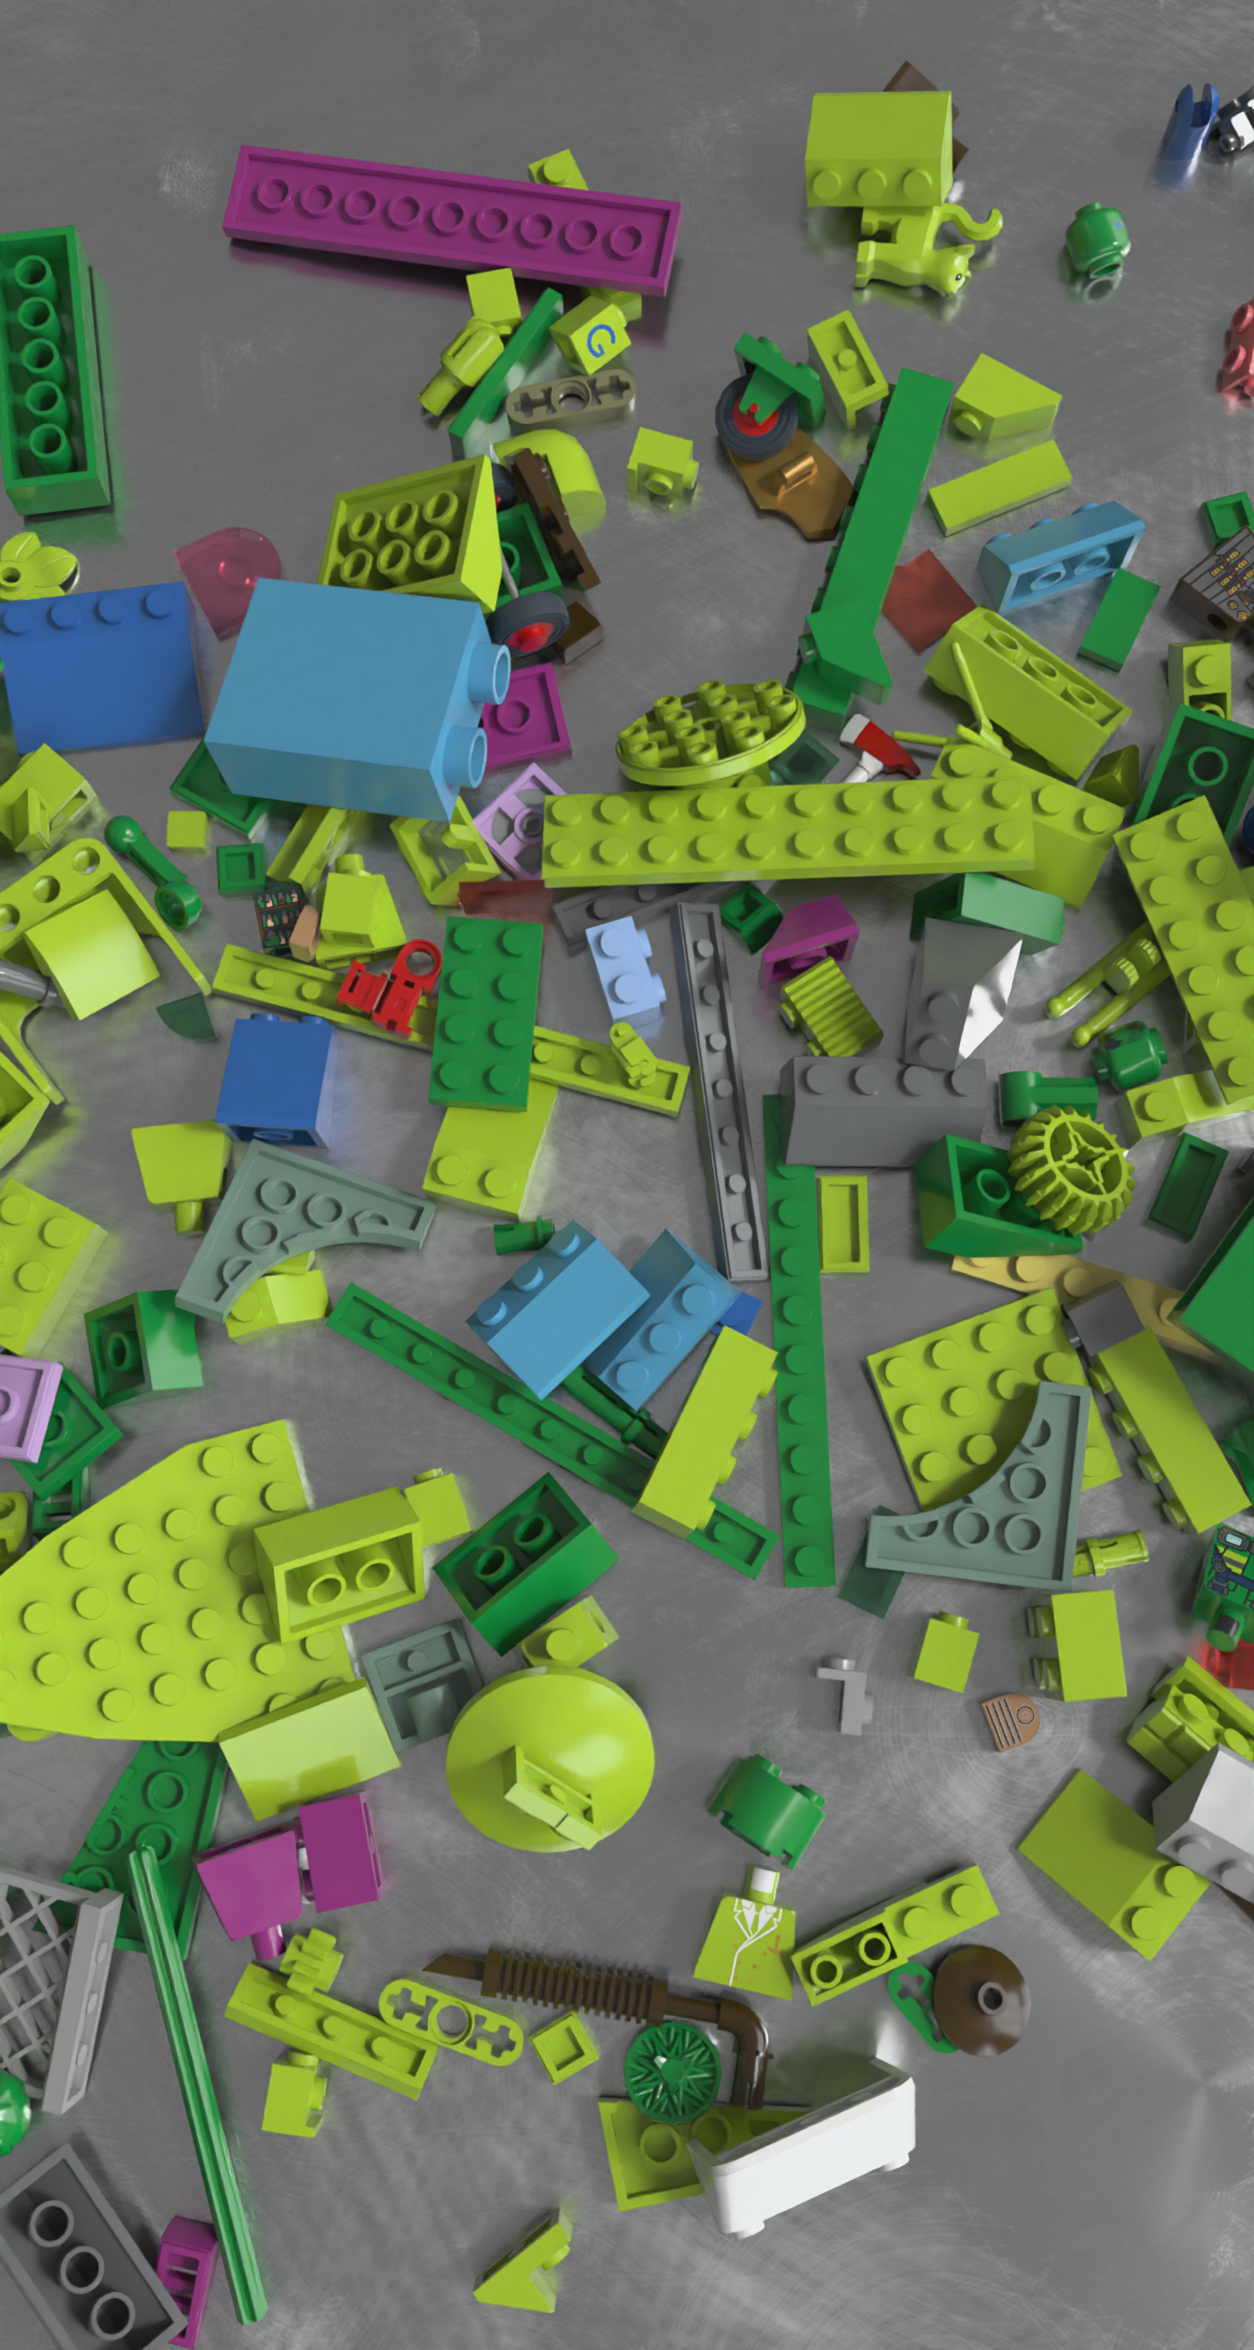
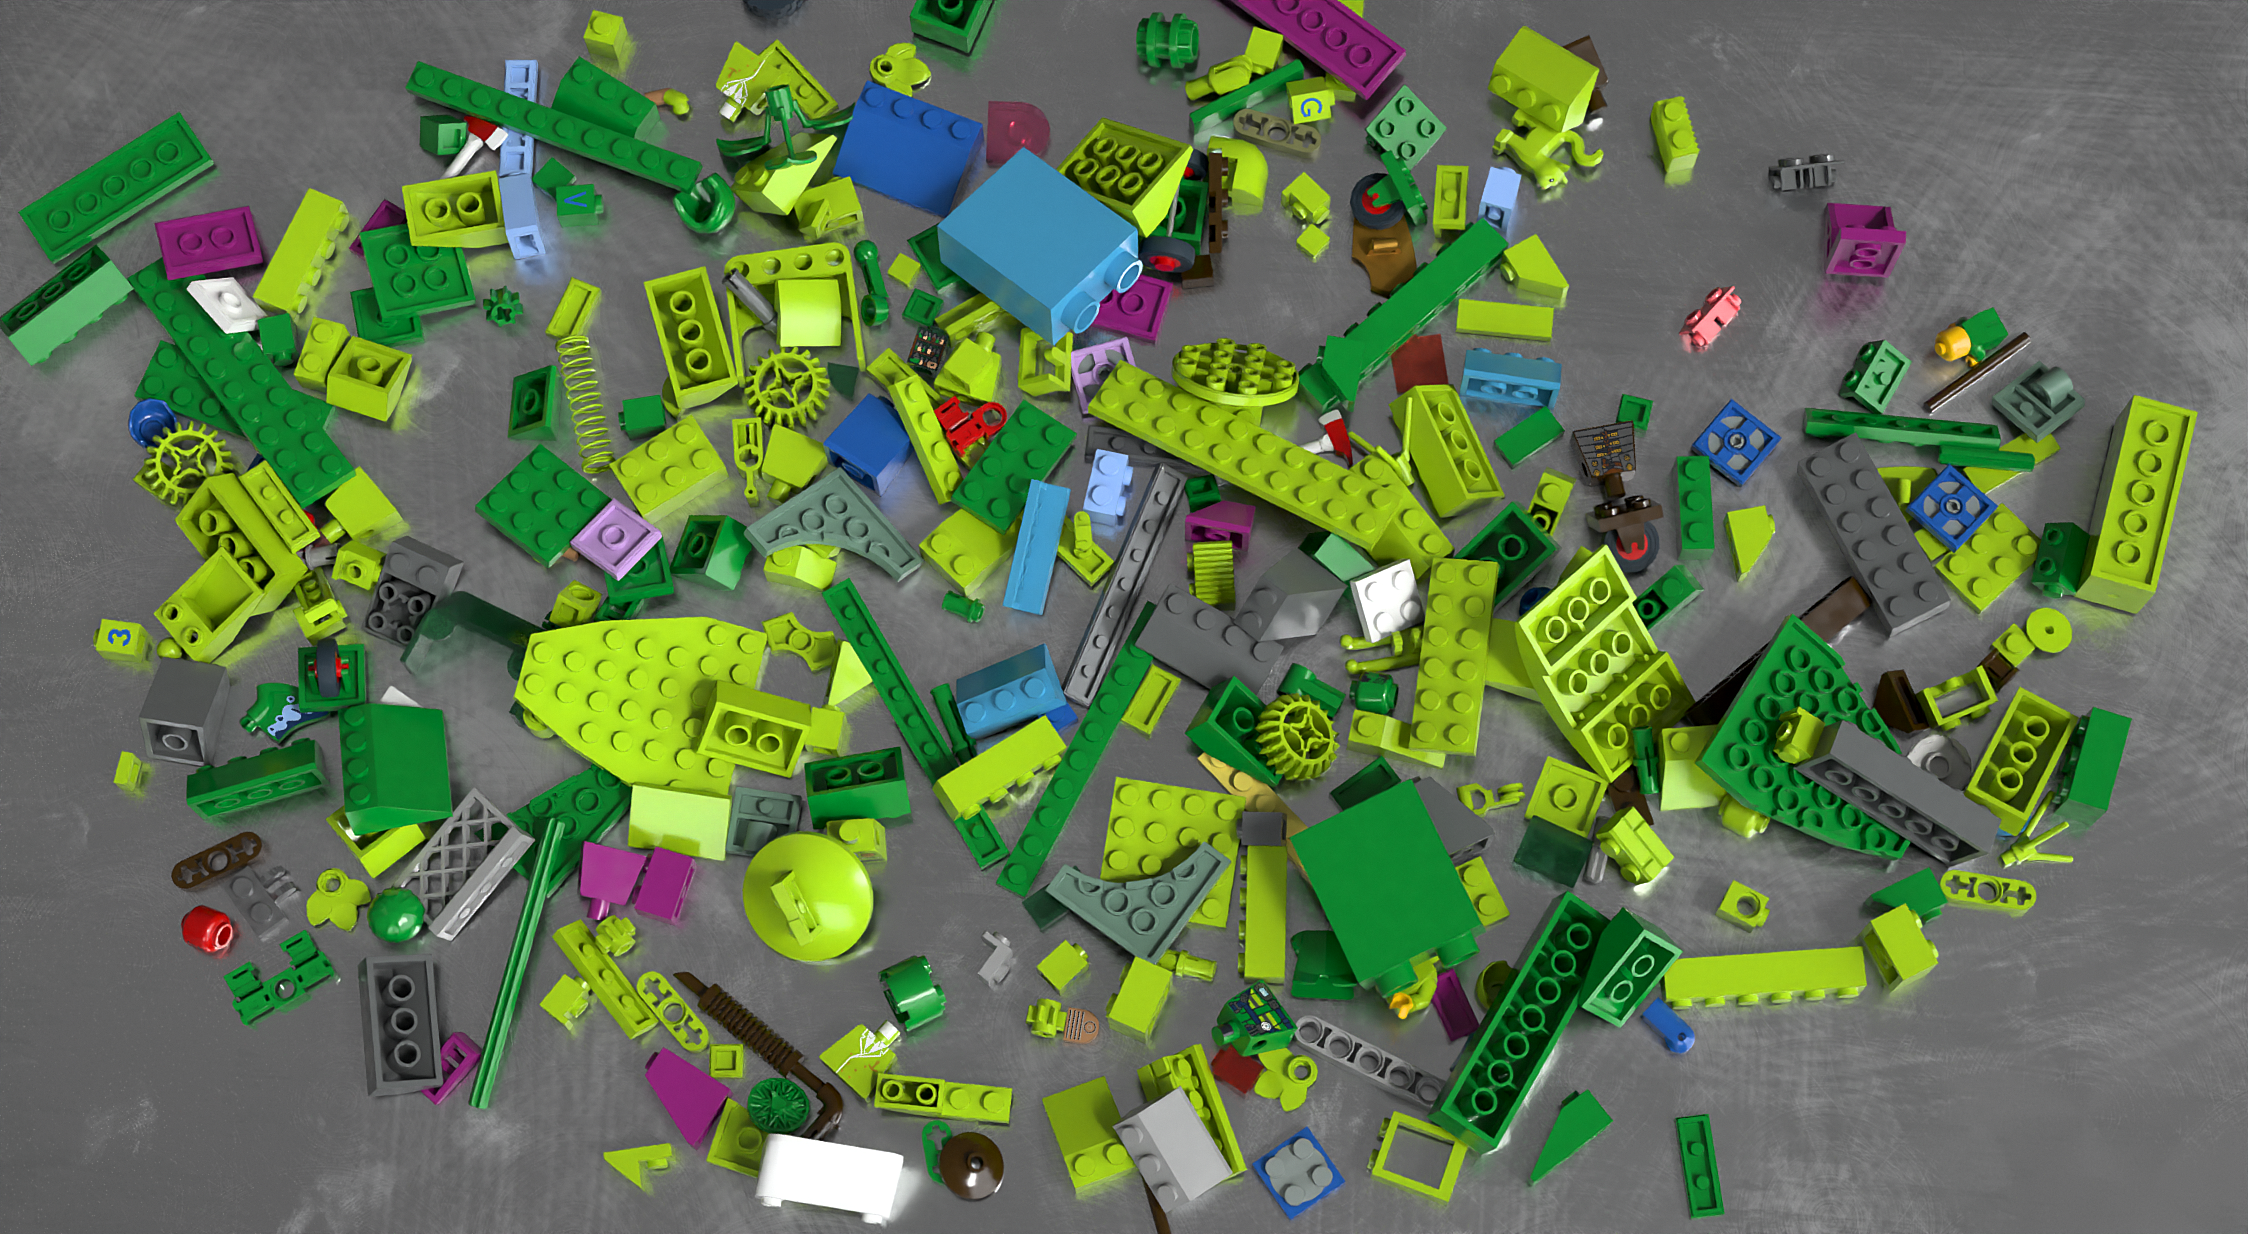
camera: 30 degrees right, 5 degrees down
medium nougat tile [289,905,323,963] -> none
clear red piece [457,880,551,914] -> none
dark azure slope [465,1219,651,1401] -> none
clear green brick [768,729,840,785] -> none
green head [1065,202,1131,278] -> none
lime slope [1083,744,1139,807] -> none
blue piece [1163,83,1220,160] -> none
none -> magenta slope [645,1047,734,1150]
none -> lime piece [732,417,766,508]
none -> lime gear [744,346,830,431]
none -> lime tile [761,612,837,674]
none -> slope [823,638,873,706]
none -> lime plate [887,374,964,505]
none -> dark azure fence [1002,479,1071,615]
none -> lime gear [1025,998,1067,1038]
none -> green piece [1136,12,1199,68]
none -> lime piece [1296,224,1330,259]
none -> white plate [1349,558,1425,643]
none -> hinge [1364,84,1447,171]
none -> light blue brick [1477,167,1522,232]
none -> lime brick [1650,96,1700,173]

